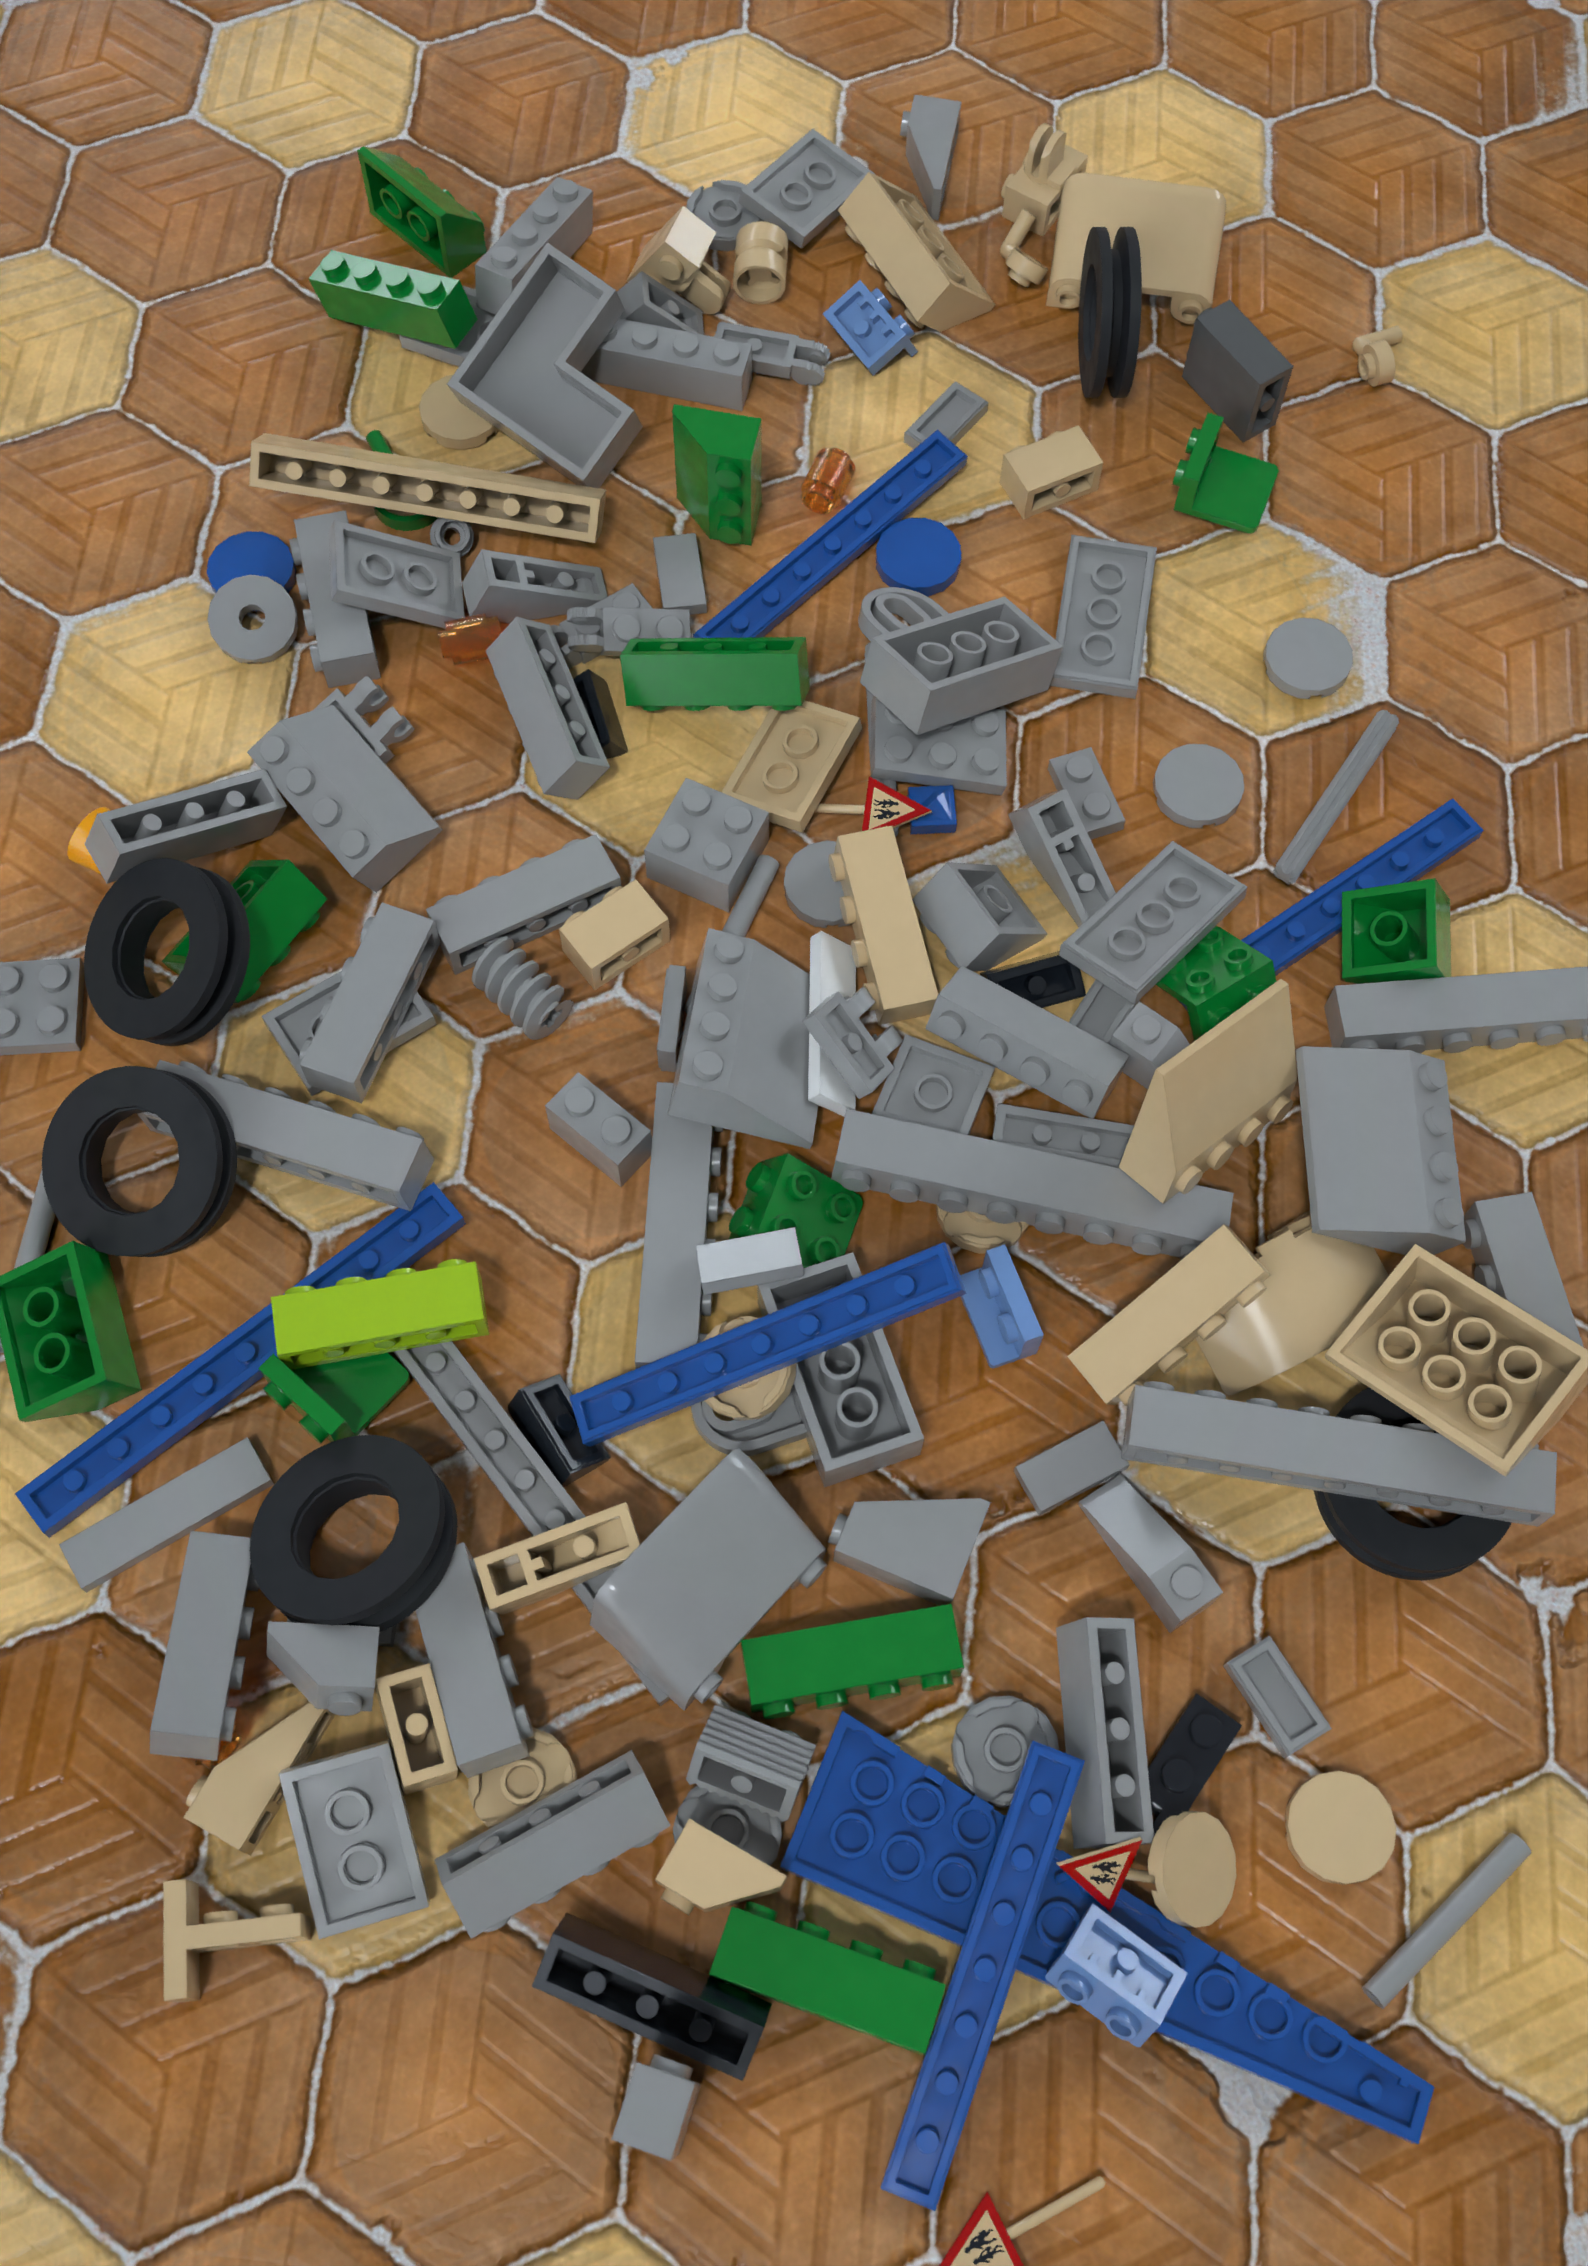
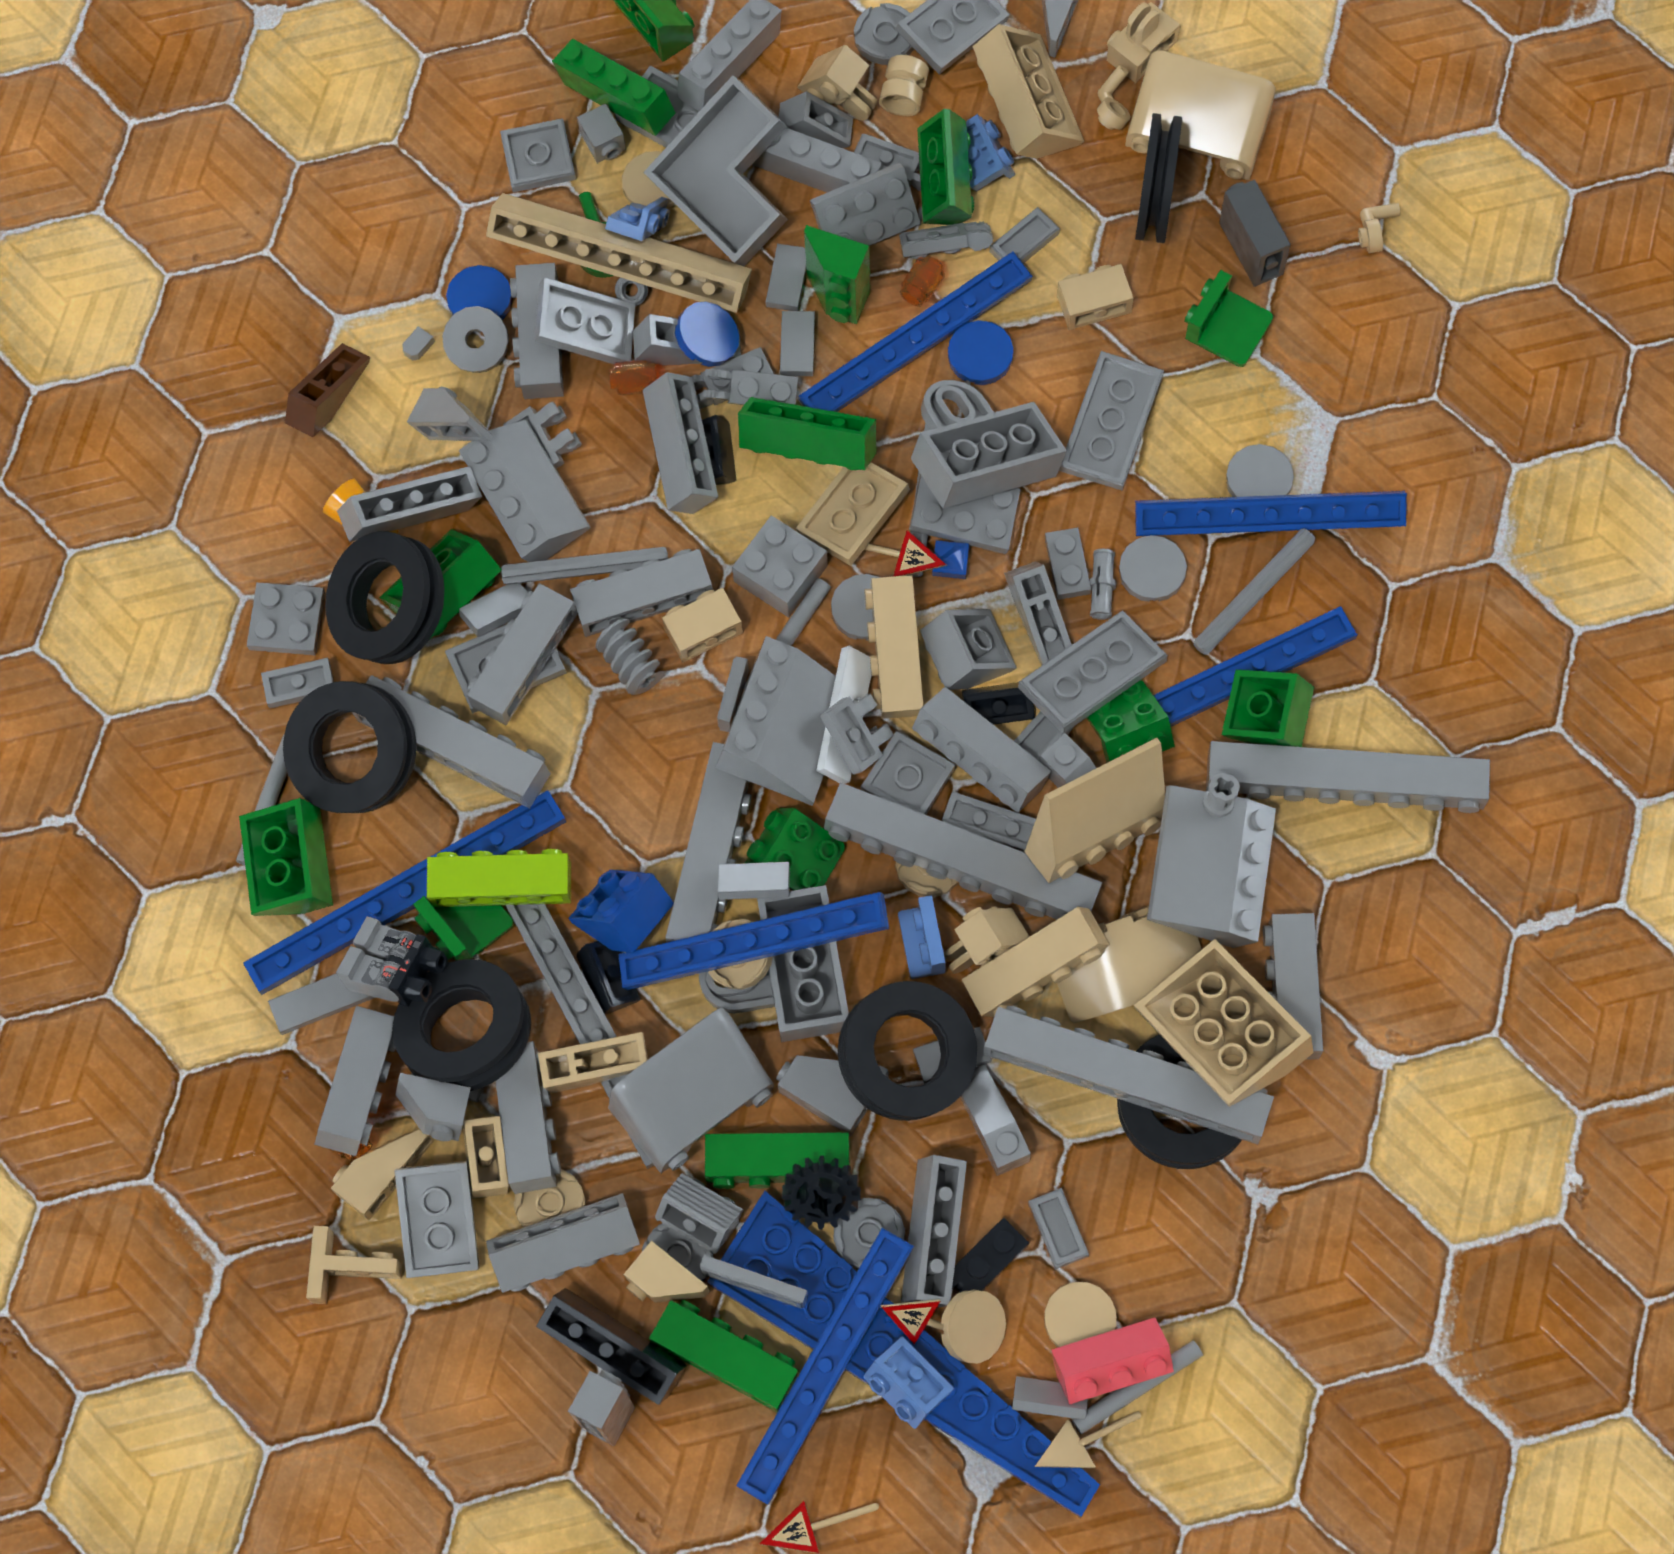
camera: 15 degrees right, 5 degrees up
light grey brick [545,1072,652,1187] -> none
none -> light grey plate [261,658,334,709]
none -> reddish brown slope [285,343,370,437]
none -> hips [336,916,448,1007]
none -> light grey piece [402,326,435,361]
none -> light grey slope [407,386,493,441]
none -> light grey tile [459,583,528,637]
none -> light grey tile [500,118,576,192]
none -> light grey axle [501,547,668,585]
none -> blue slope [568,870,674,953]
none -> light grey brick [577,104,626,163]
none -> medium blue bracket [605,197,670,241]
none -> tile [675,301,739,367]
none -> light grey tile [699,1255,808,1309]
none -> light grey tile [766,243,806,311]
none -> black gear [782,1156,861,1230]
none -> light grey plate [810,163,920,246]
none -> black tyre [838,981,977,1121]
none -> light grey hinge [899,221,994,259]
none -> green slope [917,109,974,225]
none -> tan brick [944,906,1029,974]
none -> light grey tile [1012,1376,1088,1420]
none -> tan piece [1035,1412,1141,1468]
none -> coral brick [1051,1317,1174,1405]
none -> light grey pin [1089,549,1116,620]
none -> blue tile [1135,491,1407,536]
none -> light grey bush [1202,773,1240,817]

